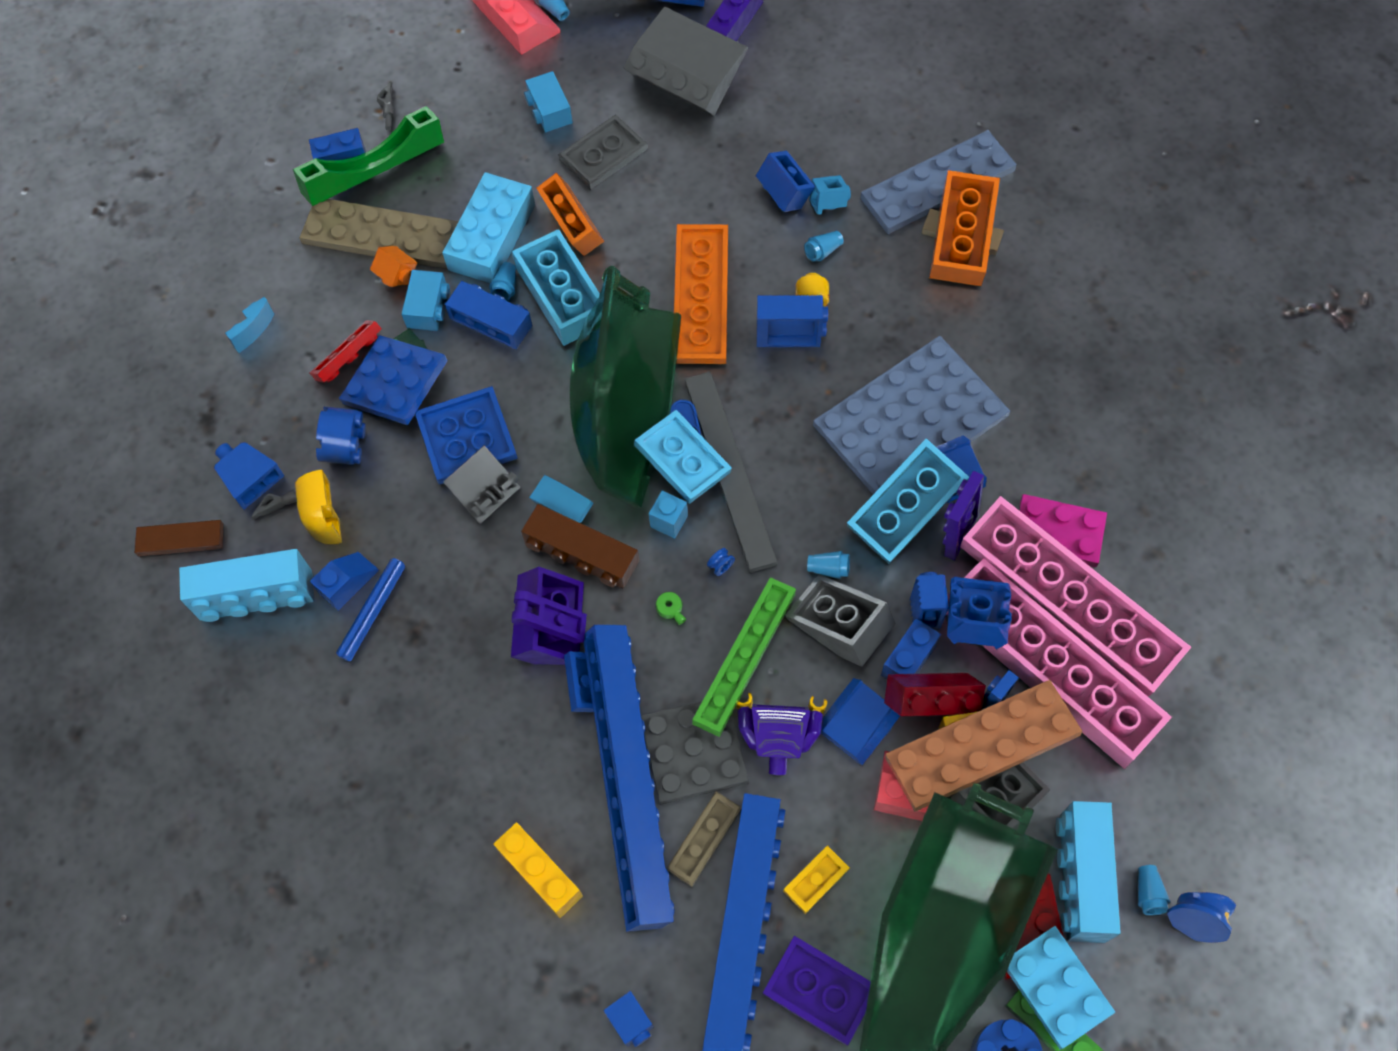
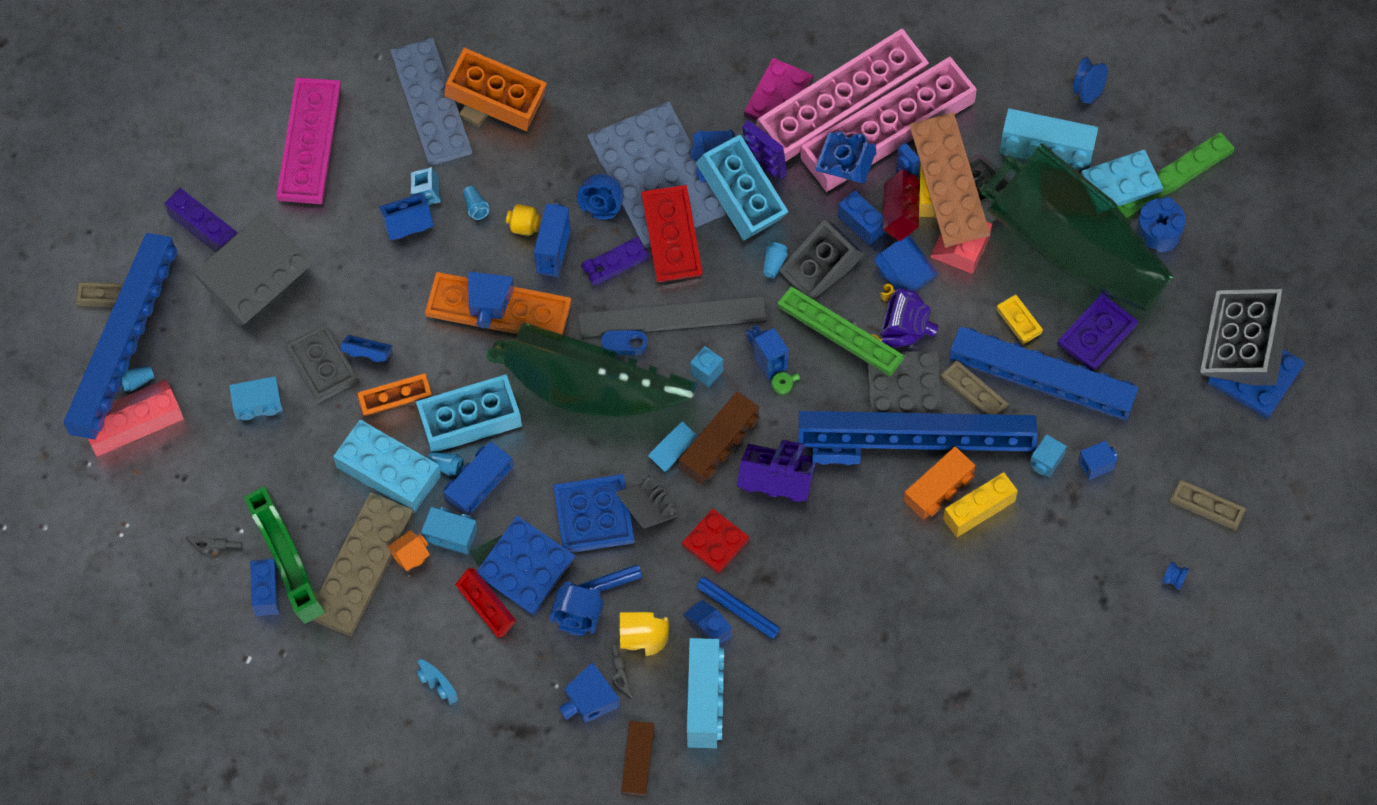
camera: 80 degrees left, 0 degrees up
medium azure plate [634,410,732,504] -> none
blue brick [909,572,949,629] -> none
dark azure cone [1138,865,1171,915] -> none
none -> dark pink plate [276,77,341,204]
none -> blue plate [340,335,393,362]
none -> blue torso [468,272,514,328]
none -> blue cylinder [576,173,624,220]
none -> blue axle [577,565,642,592]
none -> dark purple plate [581,237,649,285]
none -> red plate [641,185,703,283]
none -> red plate [682,508,749,574]
none -> blue brick [754,328,789,380]
none -> orange brick [903,447,976,520]
none -> dark azure brick [1030,434,1067,477]

